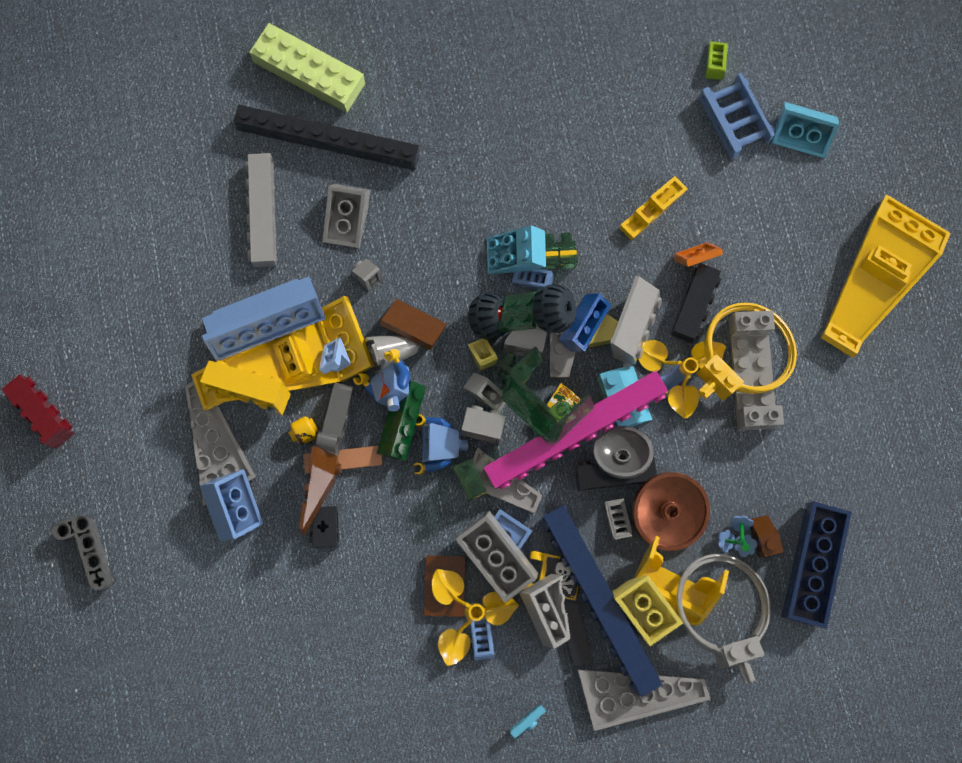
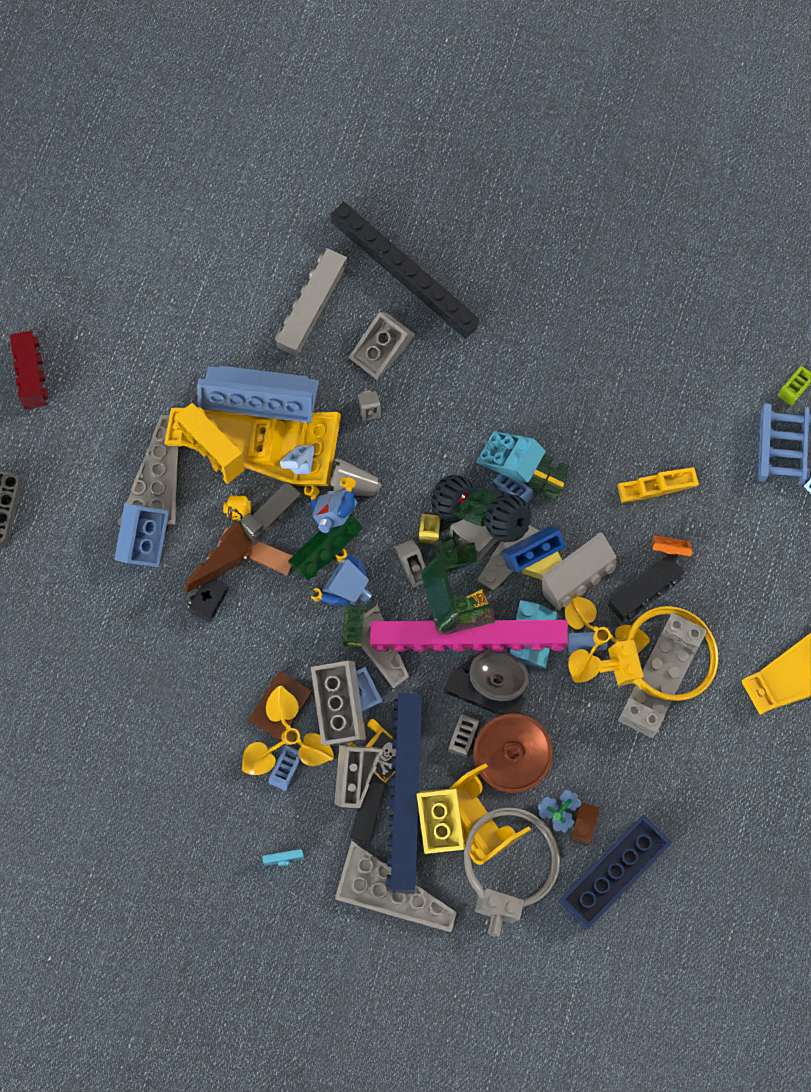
camera: 35 degrees right, 5 degrees down
yellowish green brick [250,23,365,113] -> none
reddish brown tile [379,299,447,350] -> none
light grey piece [462,406,506,444] -> none

